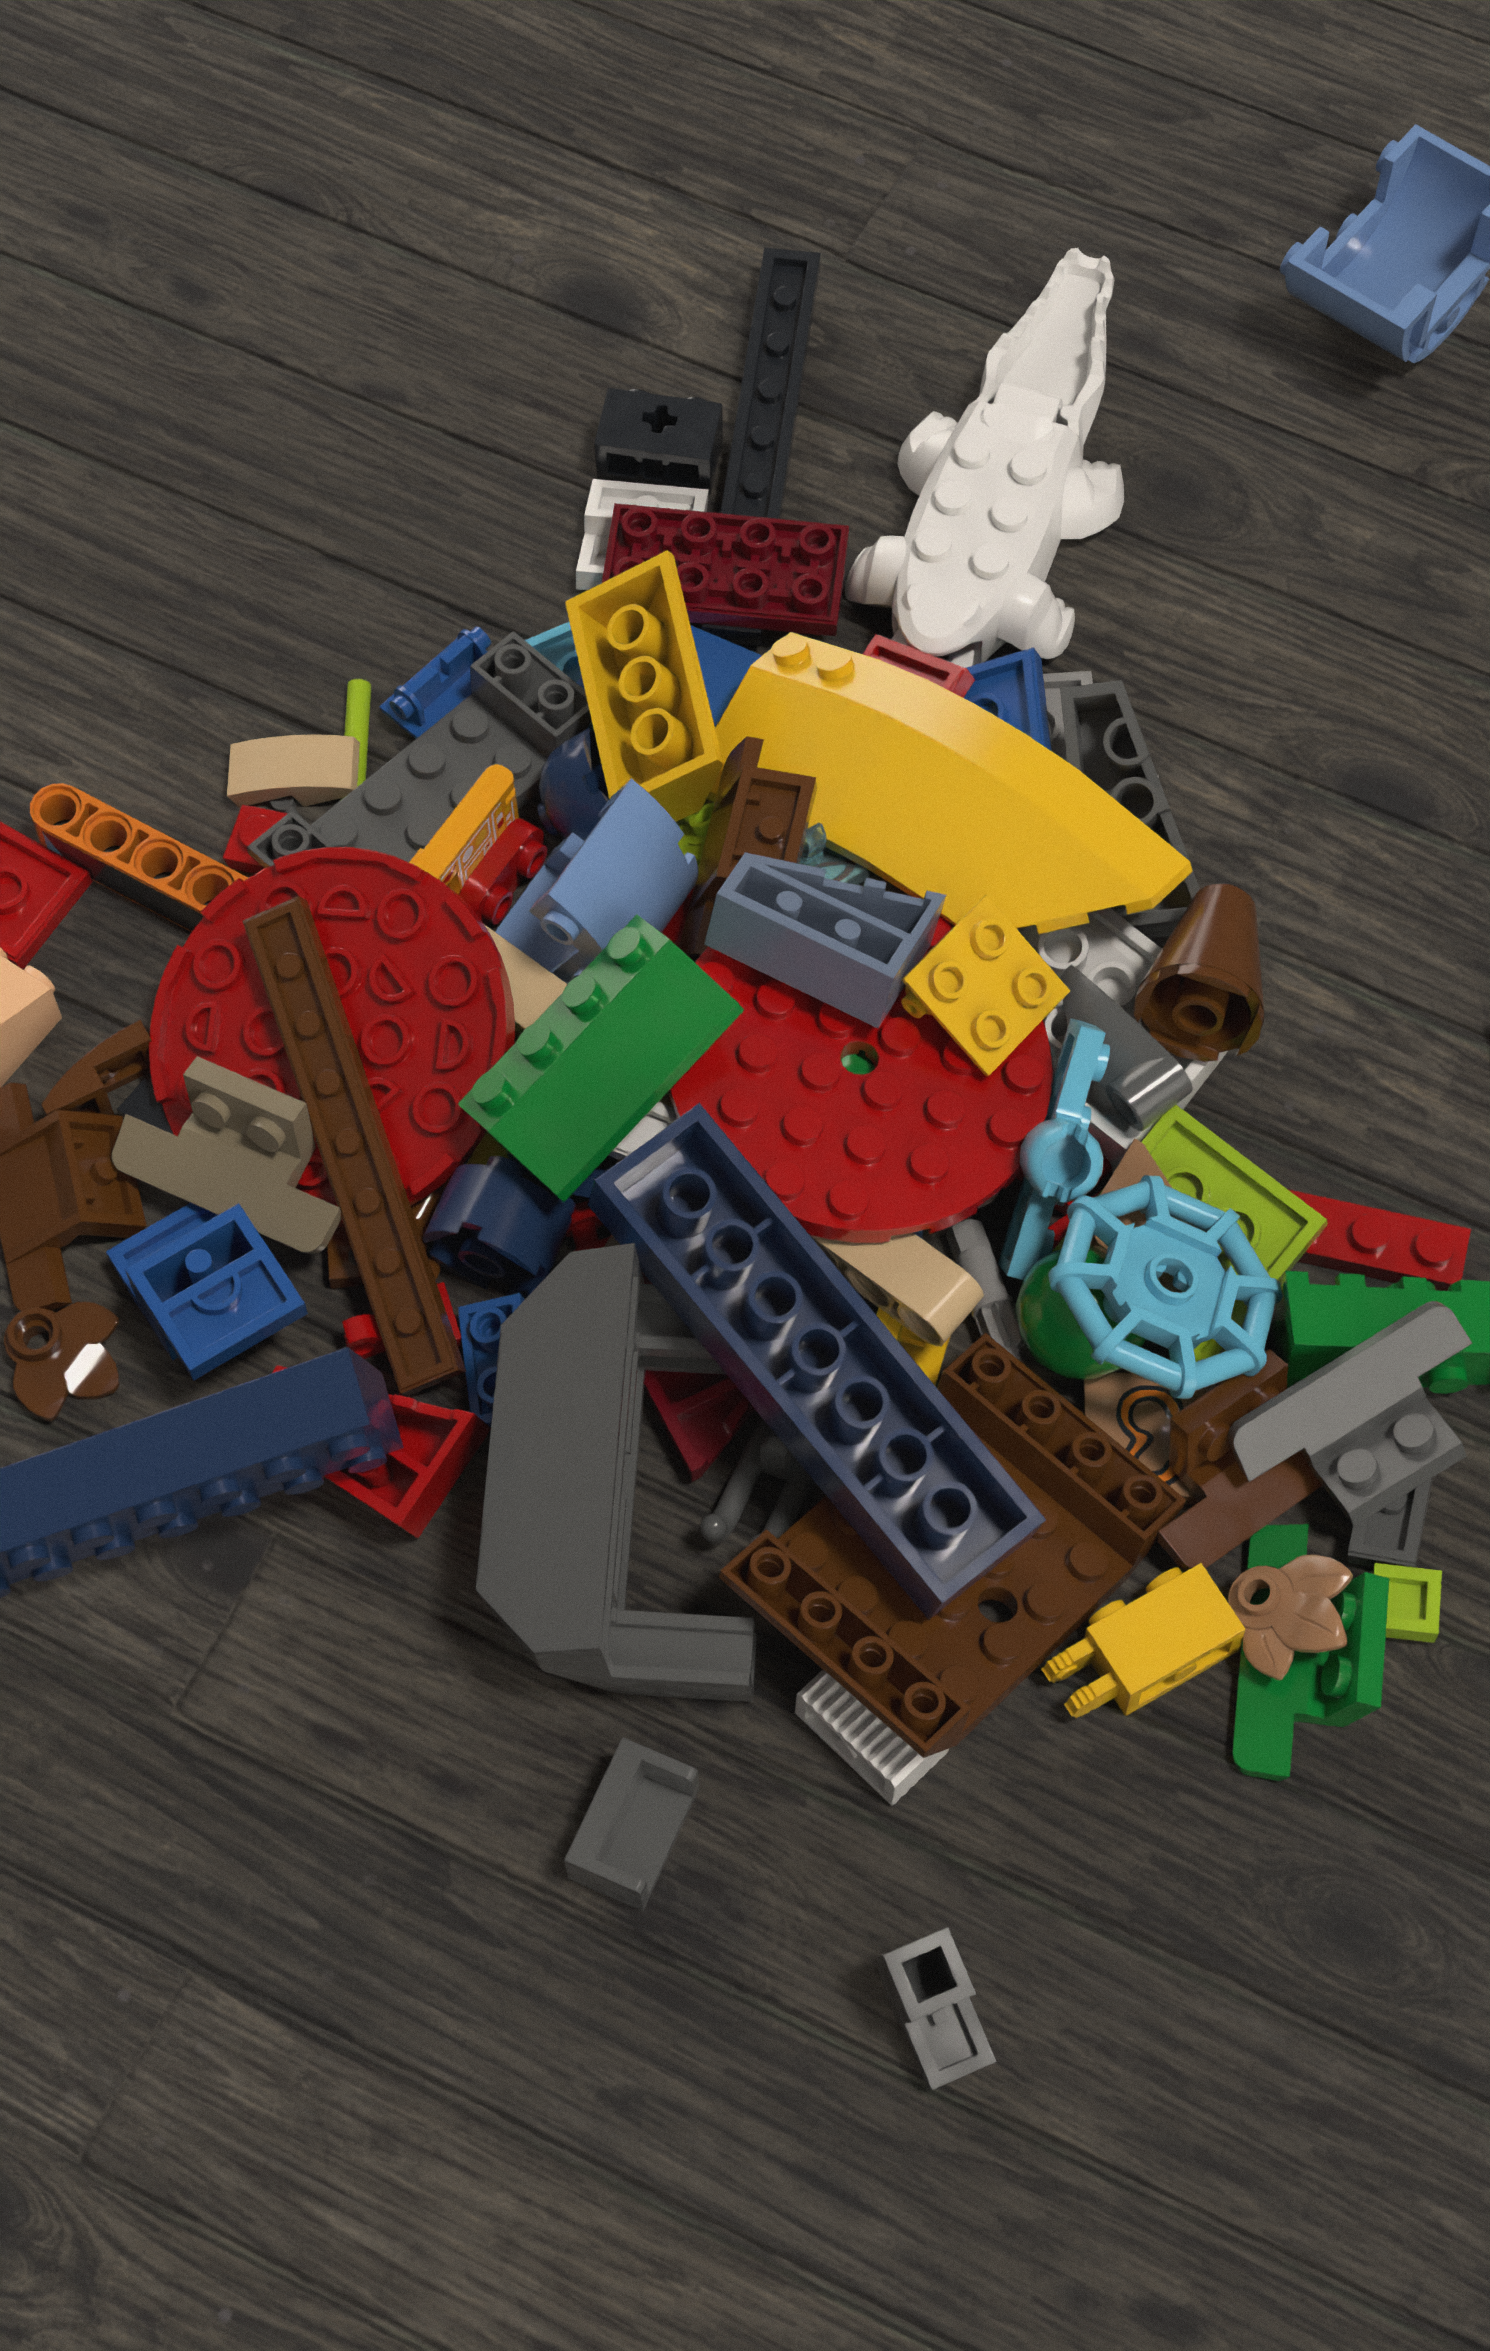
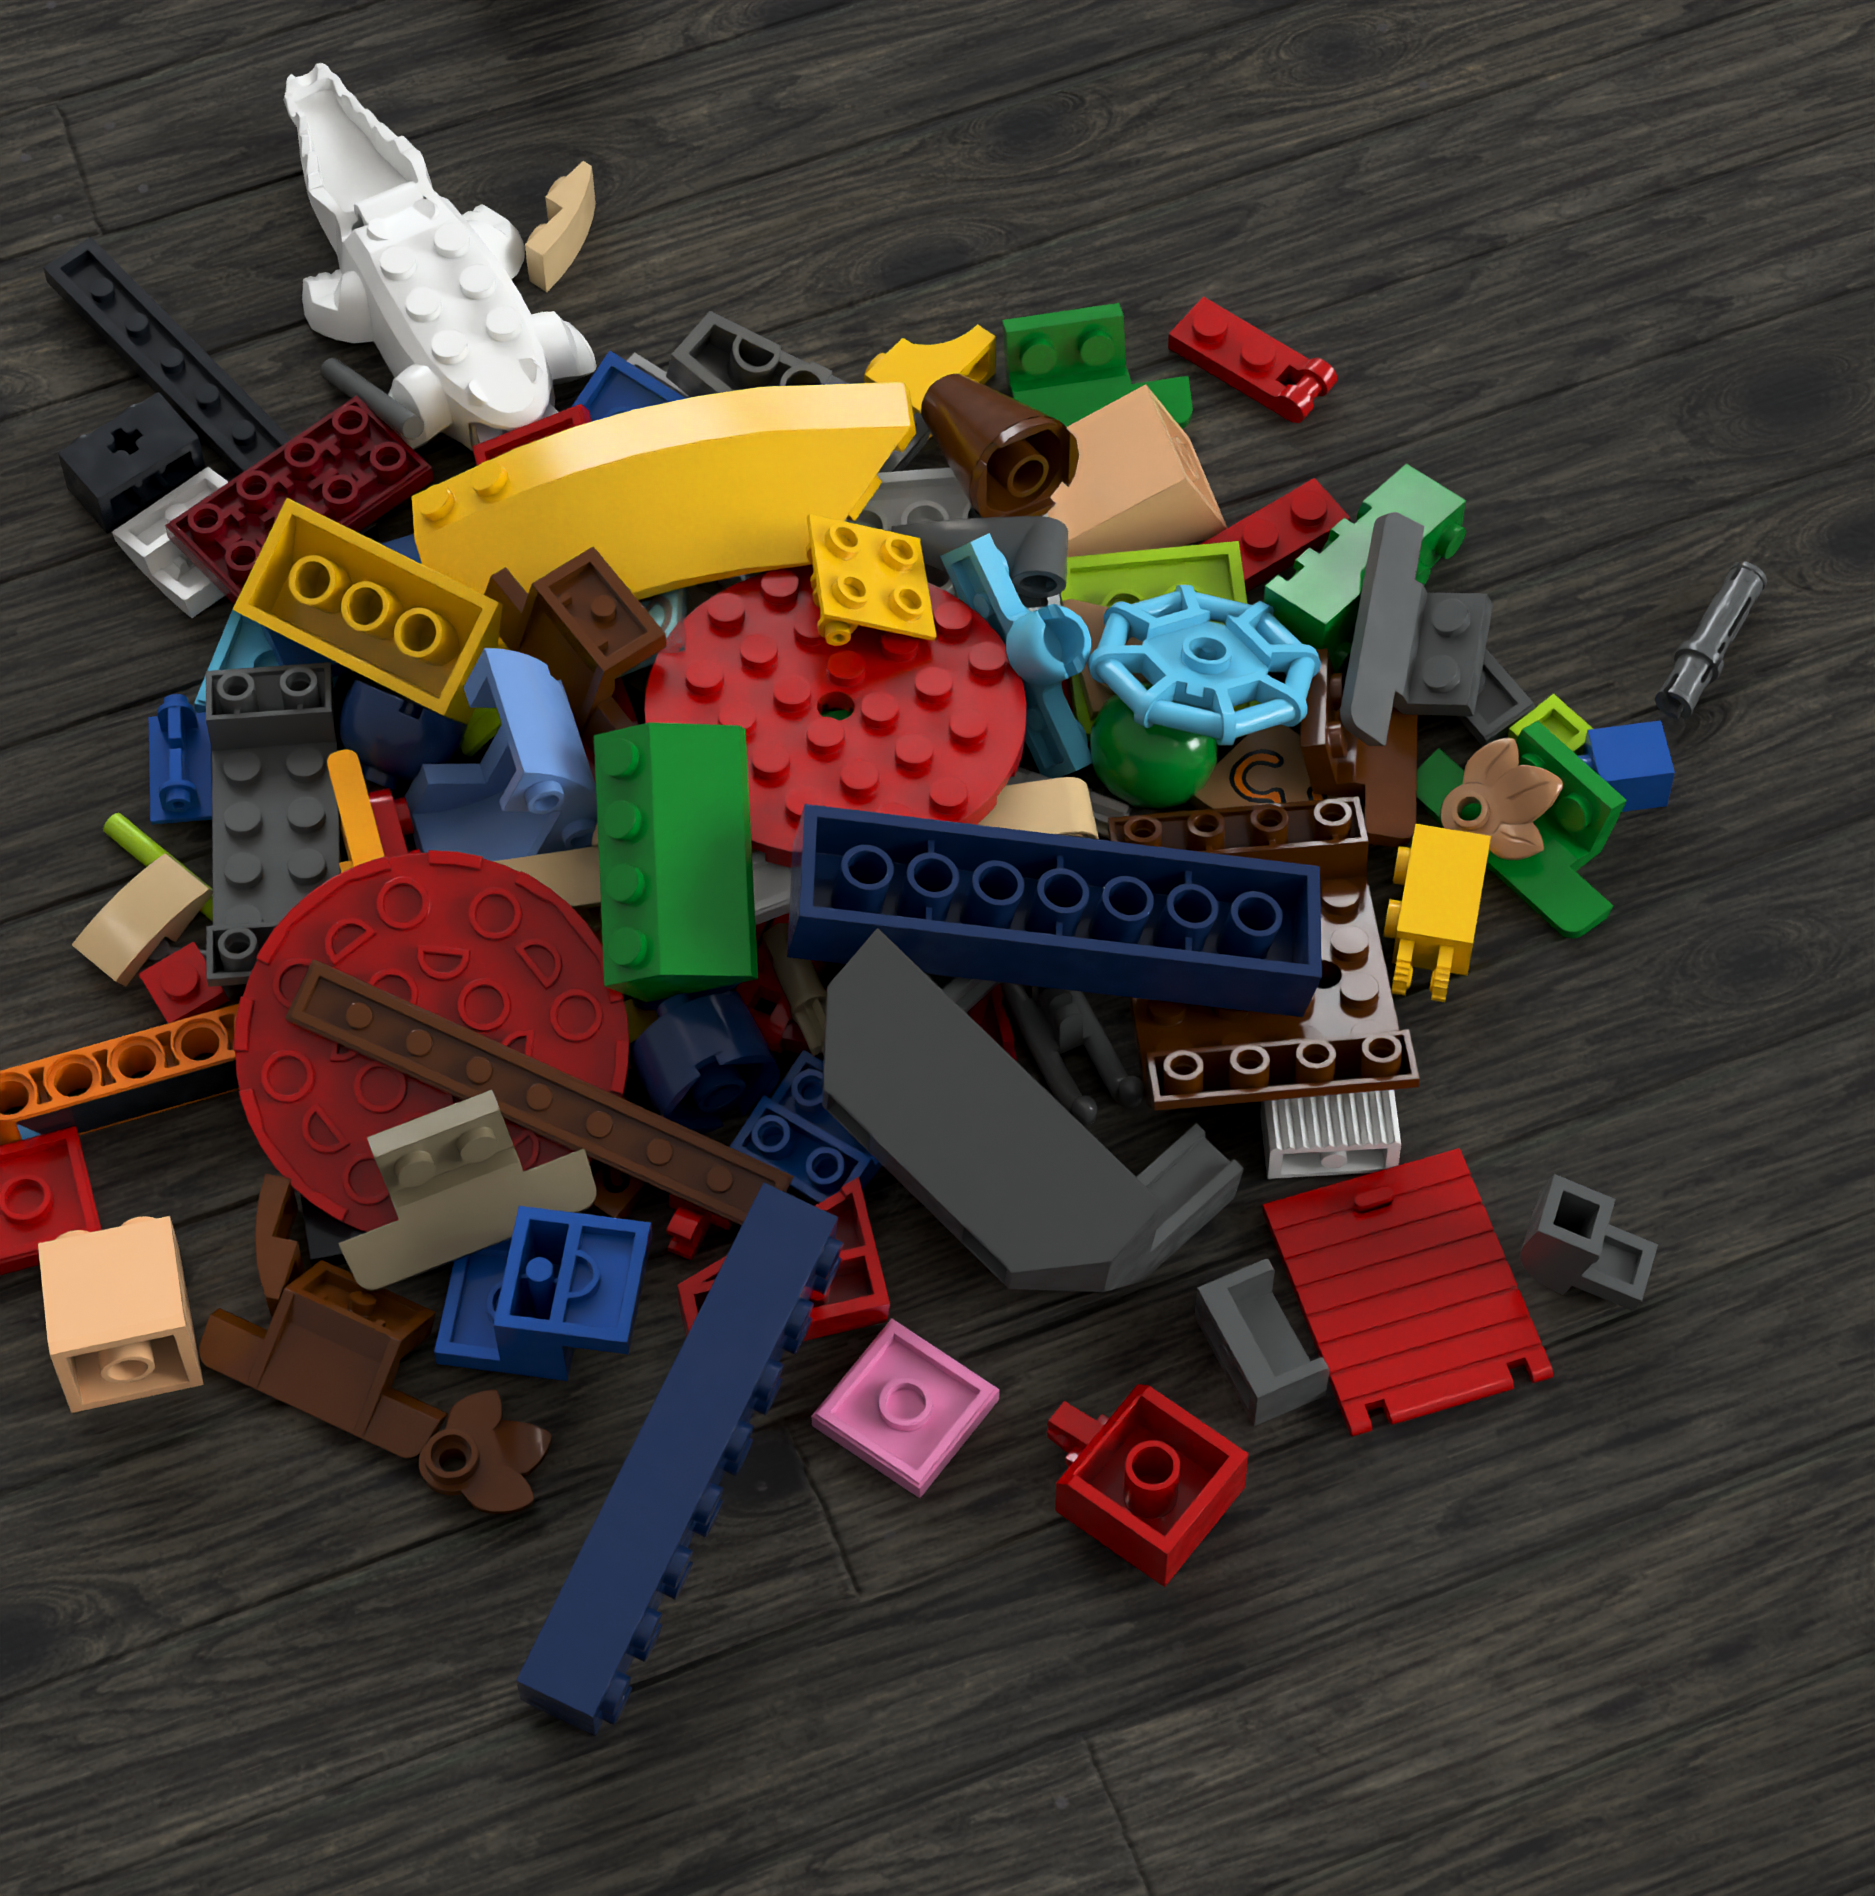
camera: 50 degrees left, 5 degrees down
sand blue wedge [704,852,946,1028] -> none
none -> dark grey bar [321,358,424,439]
none -> tan slope [525,161,596,292]
none -> bright pink tile [811,1318,999,1498]
none -> yellow arch [864,324,996,439]
none -> green plate [1002,303,1193,429]
none -> red hinge [1047,1384,1249,1587]
none -> light nougat slope [1048,384,1227,557]
none -> red door [1262,1148,1553,1437]
none -> blue brick [1578,720,1675,812]

